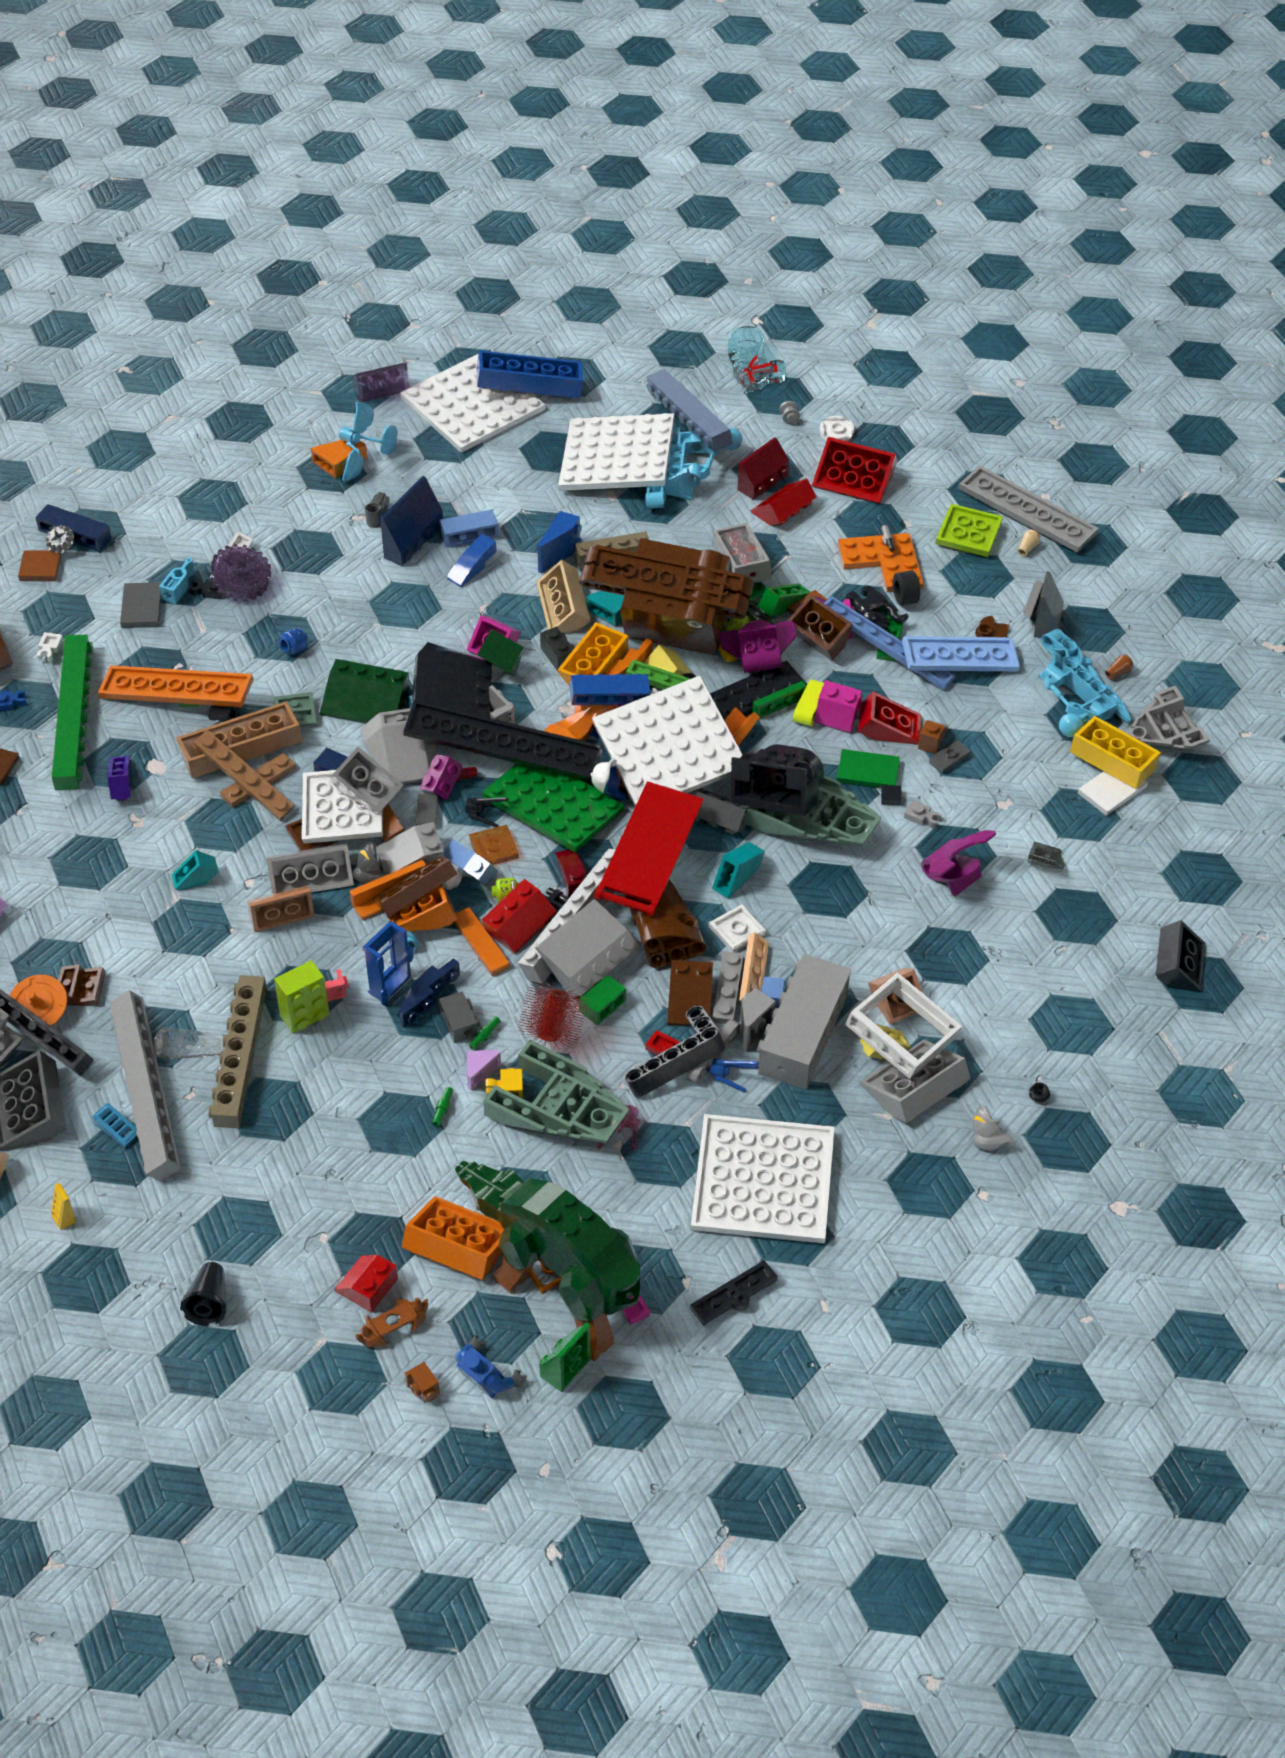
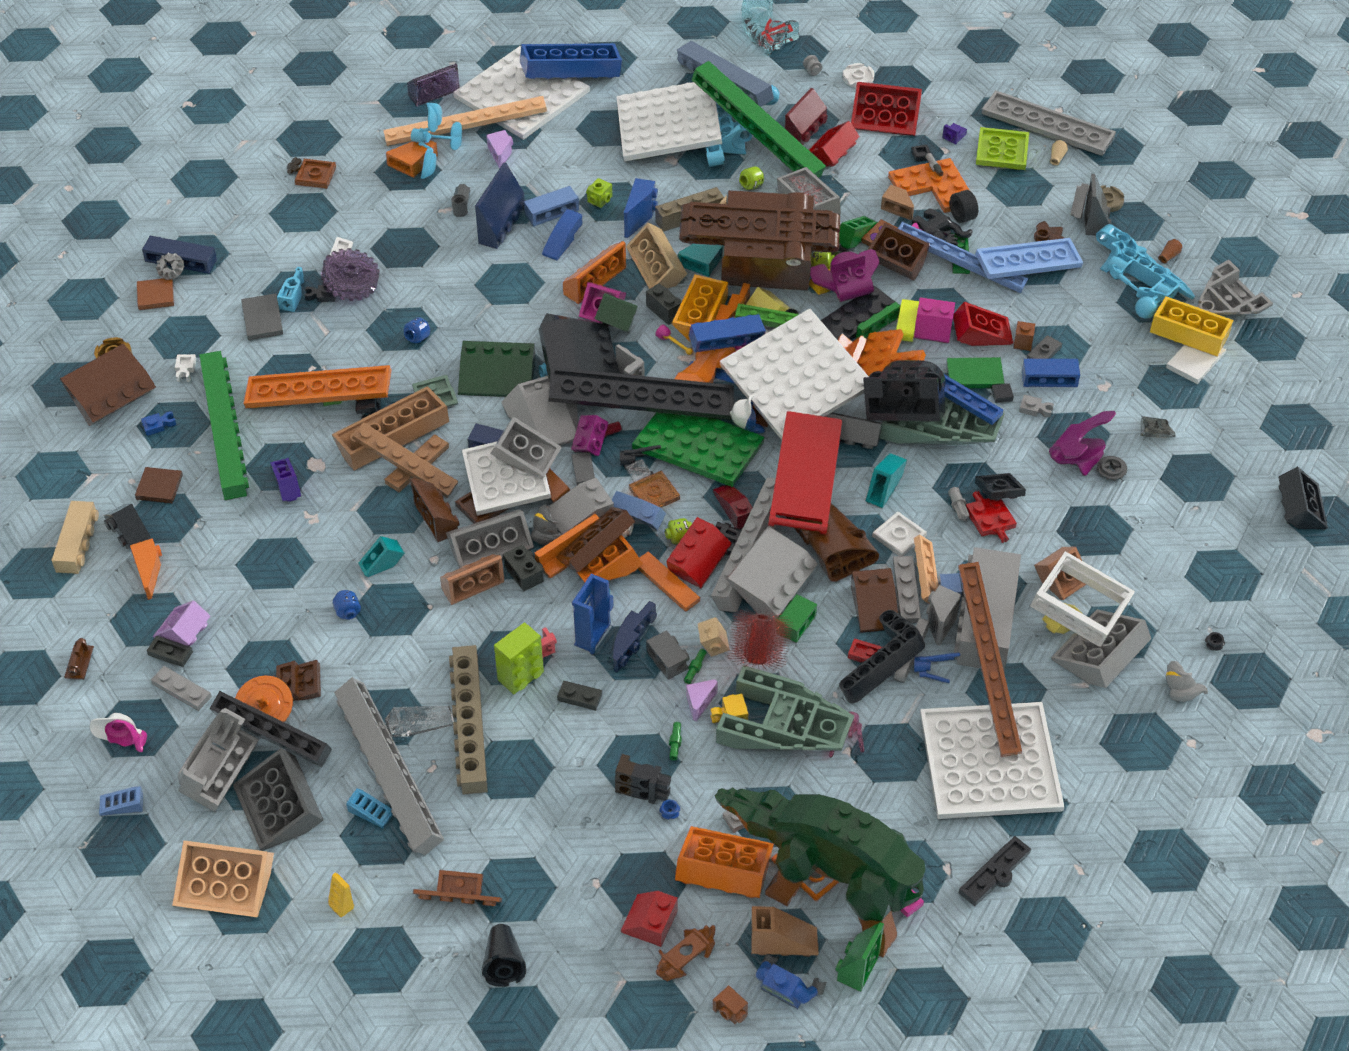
camera: 10 degrees left, 0 degrees up
none -> dark brown plant [287,157,302,174]
none -> dark orange tile [294,158,336,189]
none -> blue head [332,590,361,620]
none -> light nougat plate [383,96,547,146]
none -> reddish brown slope [410,478,460,543]
none -> dark orange bracket [413,870,502,906]
none -> lavender slope [487,130,513,168]
none -> pearl dark grey brick [503,544,545,592]
none -> pearl dark grey plate [557,680,602,711]
none -> orange slope [563,241,626,304]
none -> lime brick [586,178,613,208]
none -> black hips [615,754,671,804]
none -> clear tile [626,459,651,484]
none -> hinge [655,324,693,355]
none -> blue plate [659,799,680,820]
none -> green brick [692,61,826,178]
none -> tan head [698,617,730,657]
none -> lime head [739,166,764,190]
none -> medium nougat slope [751,906,819,956]
none -> orange plate [857,329,926,376]
none -> medium nougat slope [881,185,914,220]
none -> black tile [911,145,931,162]
none -> dark purple bracket [942,123,967,144]
none -> blue plate [944,374,1004,425]
none -> light grey axle [948,487,969,521]
none -> dark orange plate [958,562,1022,757]
none -> red plate [966,491,1017,543]
none -> black plate [975,473,1026,501]
none -> blue brick [1021,358,1080,387]
none -> dark grey gear [1097,456,1127,481]
none -> dark tan tile [1101,185,1124,212]

